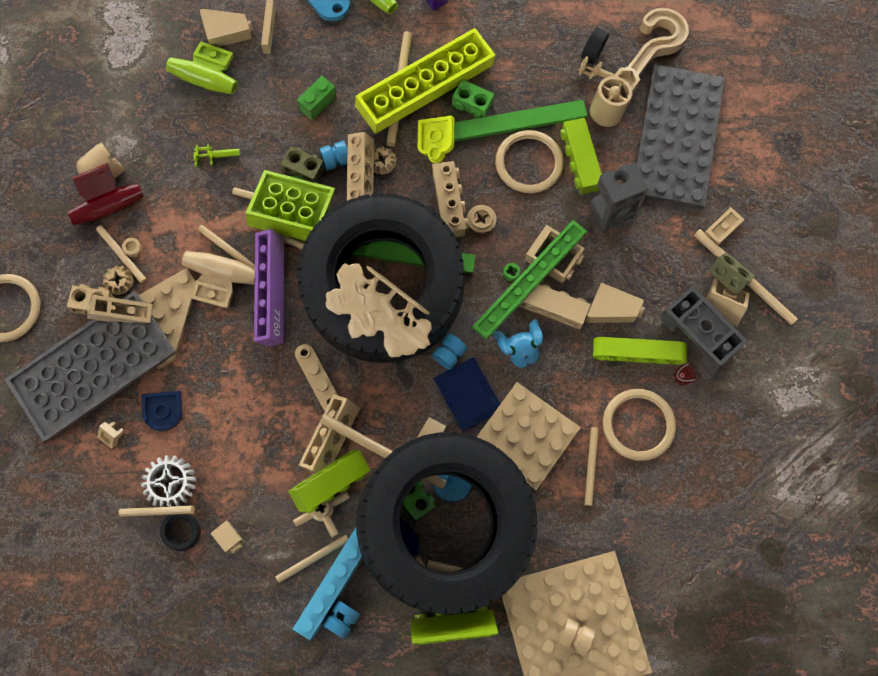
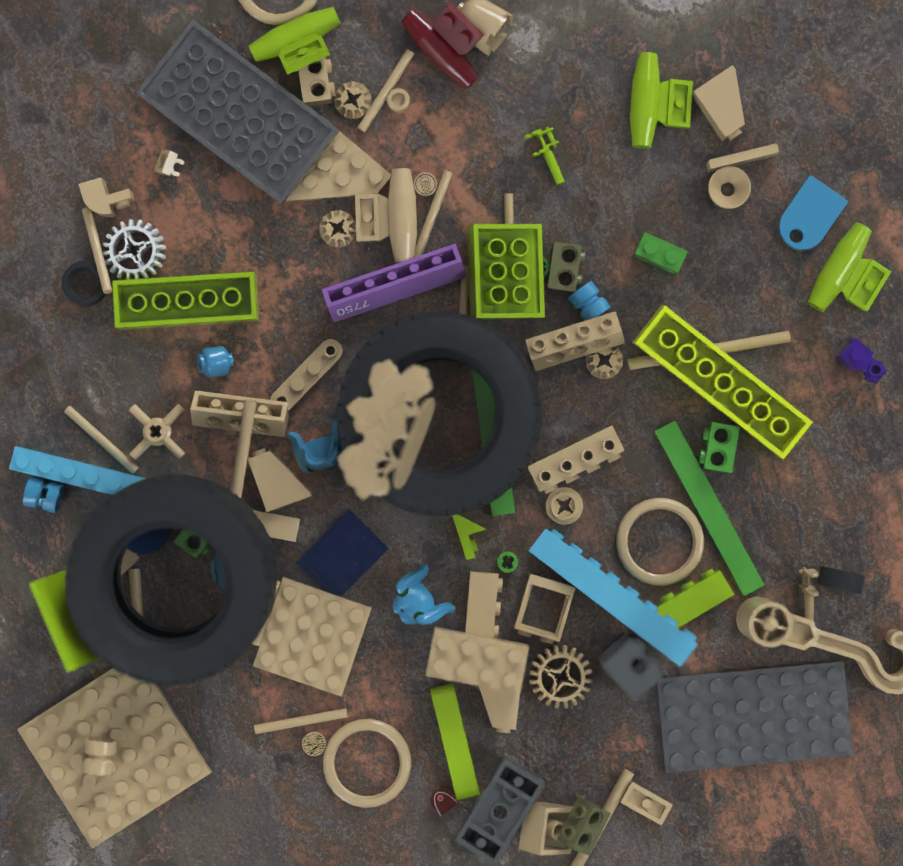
camera: 75 degrees right, 15 degrees up
tan slope [87,295,152,323] -> none
dark blue tile [141,390,183,432] -> none
tan brick [211,521,245,554] -> none
lime brick [288,450,371,514] -> none
neon yellow plate [418,116,454,164] -> none
dark azure wheel [431,333,467,370] -> none
bright green tile [472,220,587,341] -> none
none -> tan brick [79,177,135,217]
none -> lime brick [112,272,259,330]
none -> dark azure head [197,346,233,378]
none -> lime plate [248,7,341,75]
none -> tan slope [248,448,313,512]
none -> dark azure hair [287,419,344,474]
none -> tile [302,731,326,756]
none -> tan gear [319,210,356,248]
none -> tan tile [414,173,437,197]
none -> tan brick [426,627,529,694]
none -> lime slope [452,514,486,560]
none -> medium azure brick [529,529,698,667]
none -> tan gear [529,645,593,709]
none -> tan piece [708,166,751,209]

